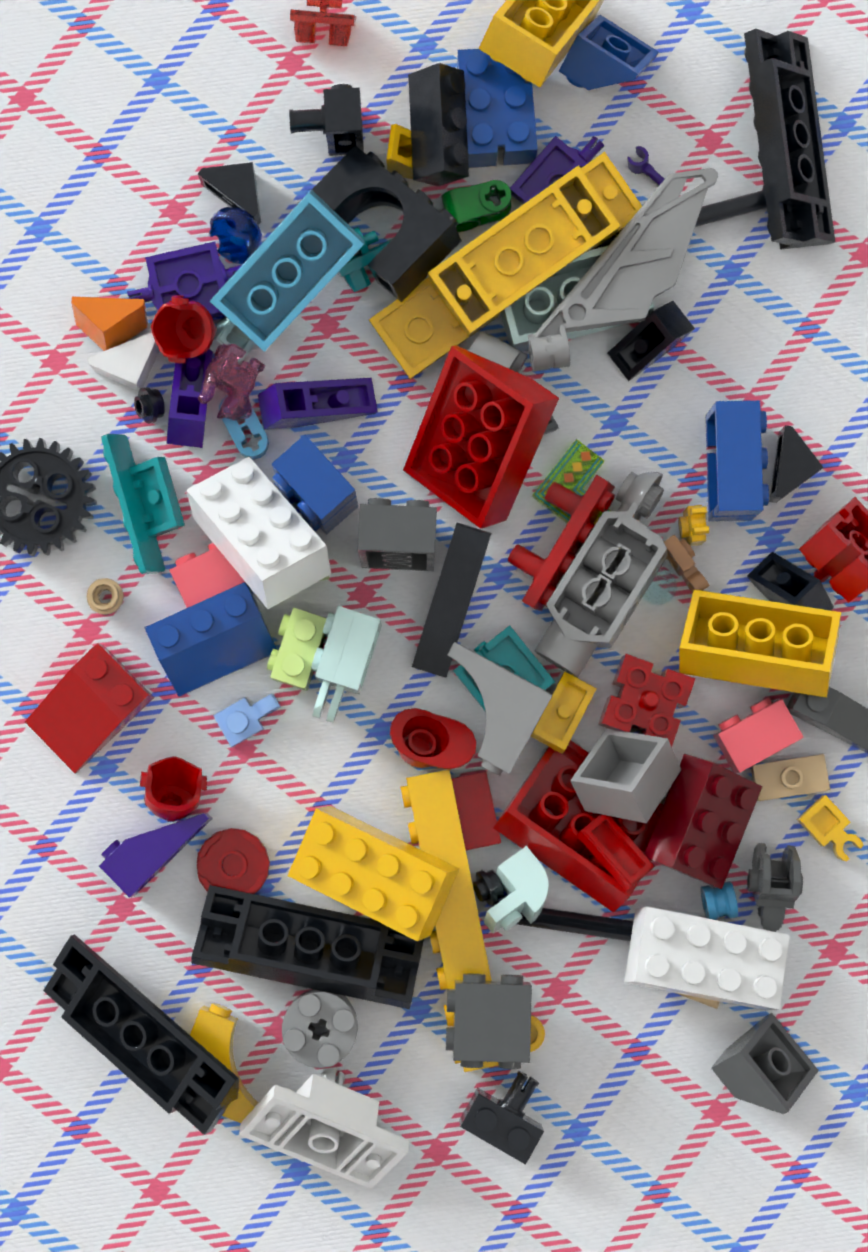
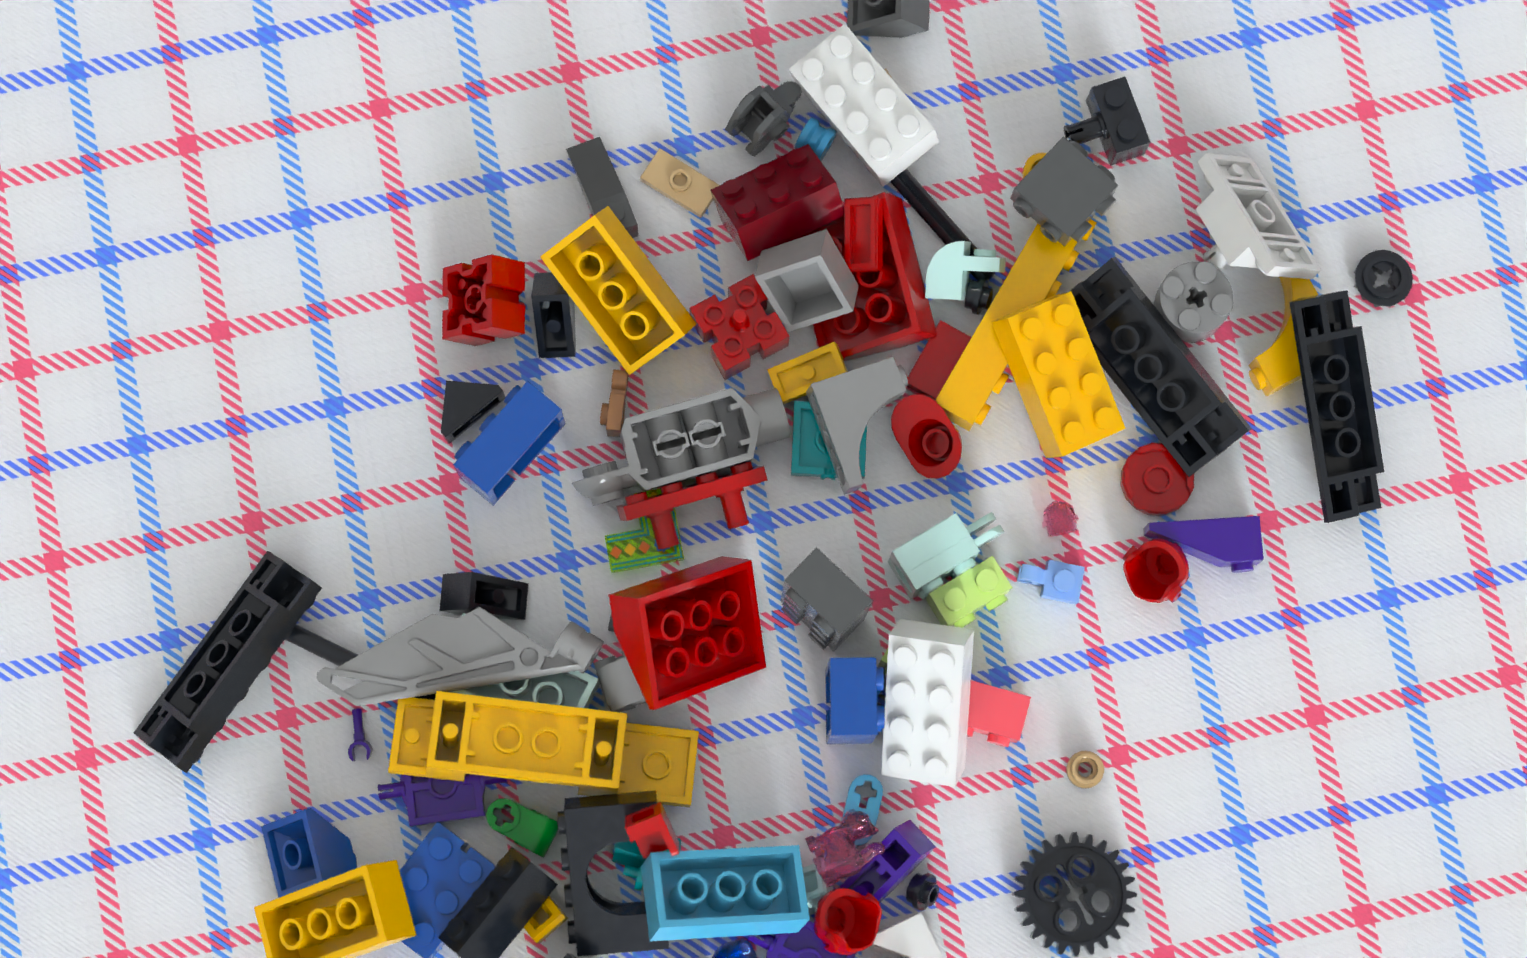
camera: 140 degrees left, 5 degrees down
red slope [25,643,155,774] -> none
teal bracket [101,434,185,574] -> none
blue slope [144,582,277,697] -> none
dark purple slope [258,378,378,430] -> none
black slope [412,522,492,678] -> none
clear light blue tile [643,569,677,606] -> none
yellow plate [678,505,709,546] -> none
coral piece [713,697,804,773] -> none
yellow plate [796,795,864,862] -> none
none -> red panel [625,802,680,858]
none -> clear pink plate [1042,501,1079,537]
none -> black gear [1354,250,1413,307]

